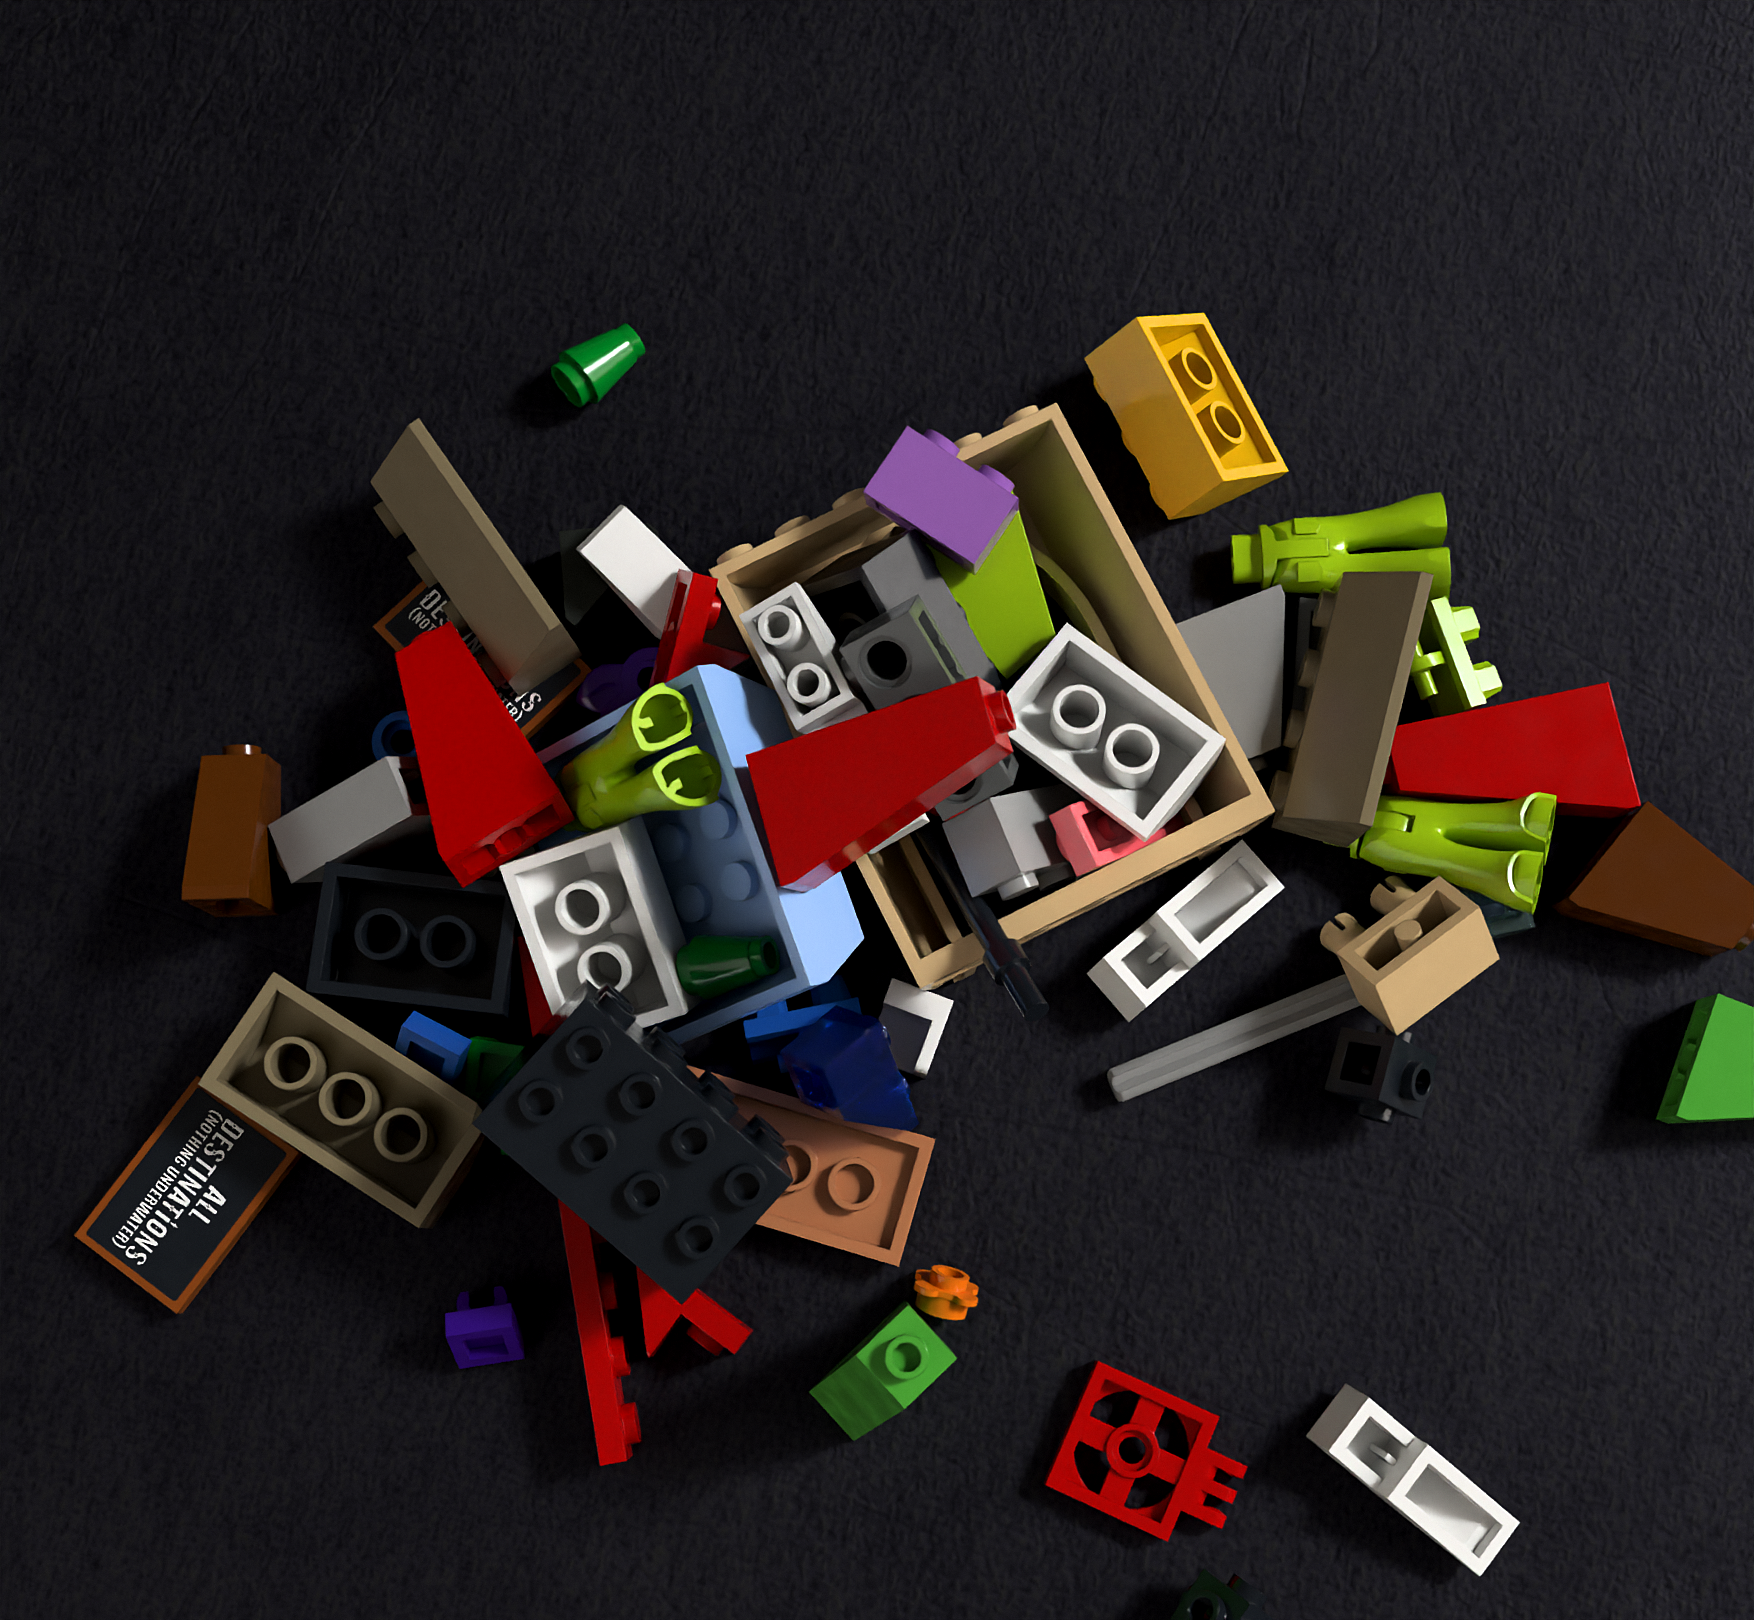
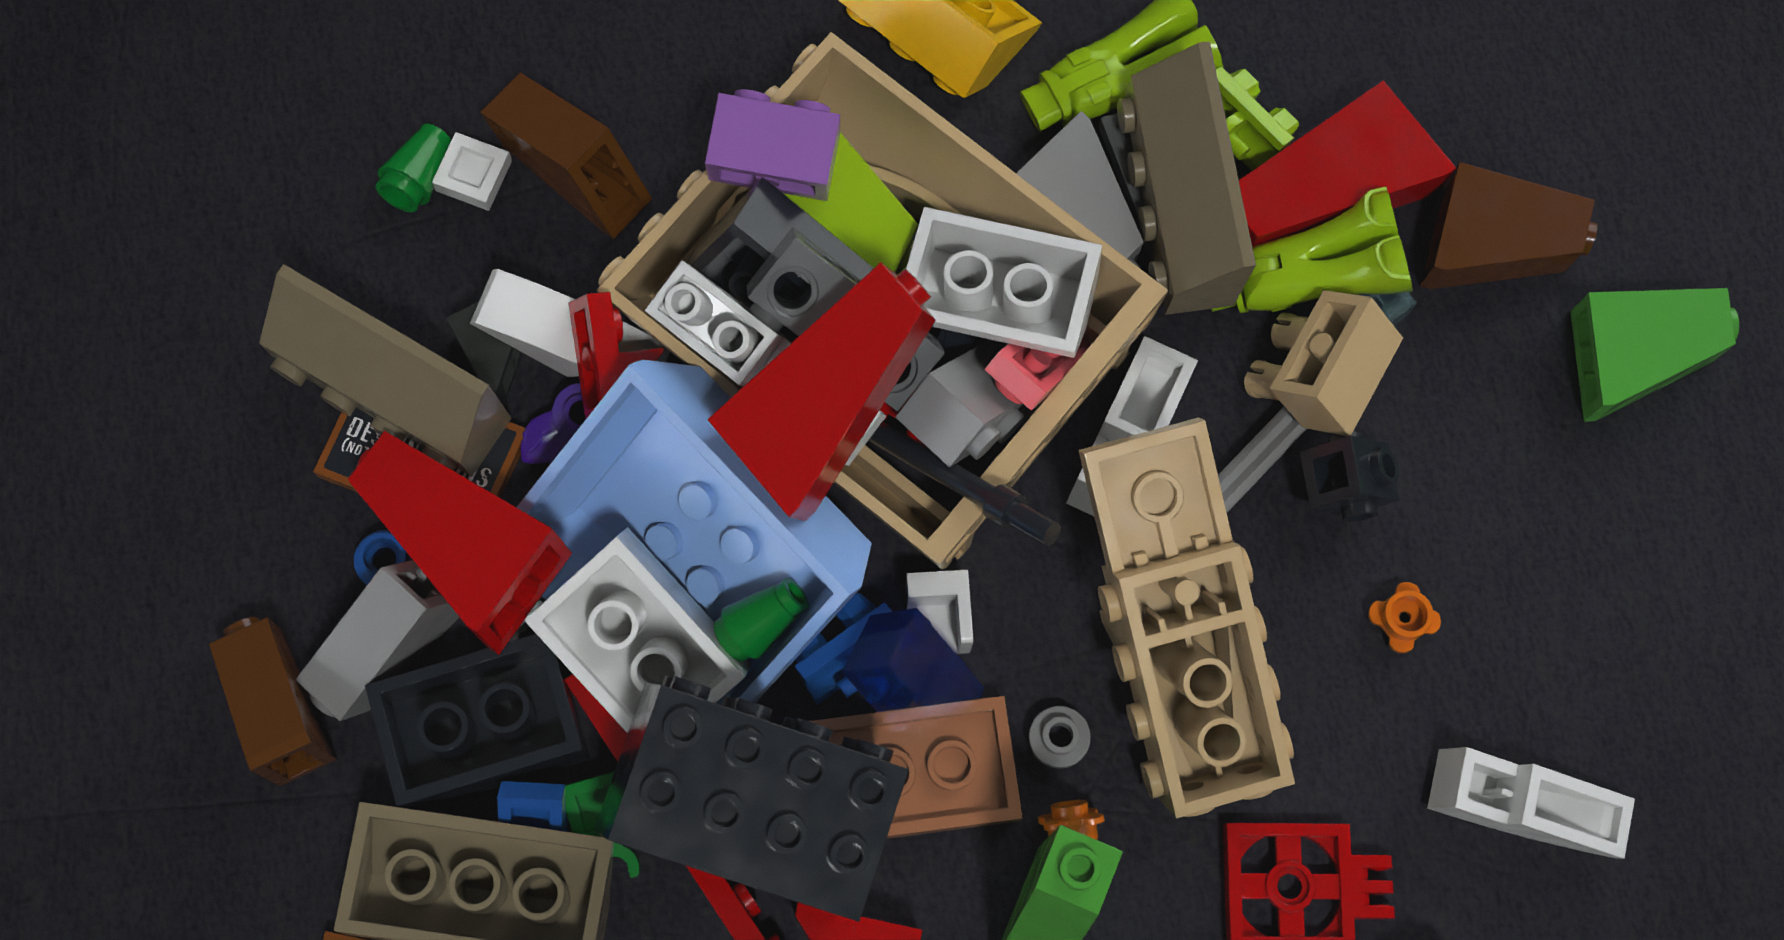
camera: 30 degrees left, 5 degrees down
lime piece [554,682,722,833] -> none
none -> white plate [432,132,512,211]
none -> reddish brown slope [480,72,652,239]
none -> light grey plate [1029,706,1091,769]
none -> tan wedge [1079,417,1295,818]
none -> orange plate [1368,582,1441,653]

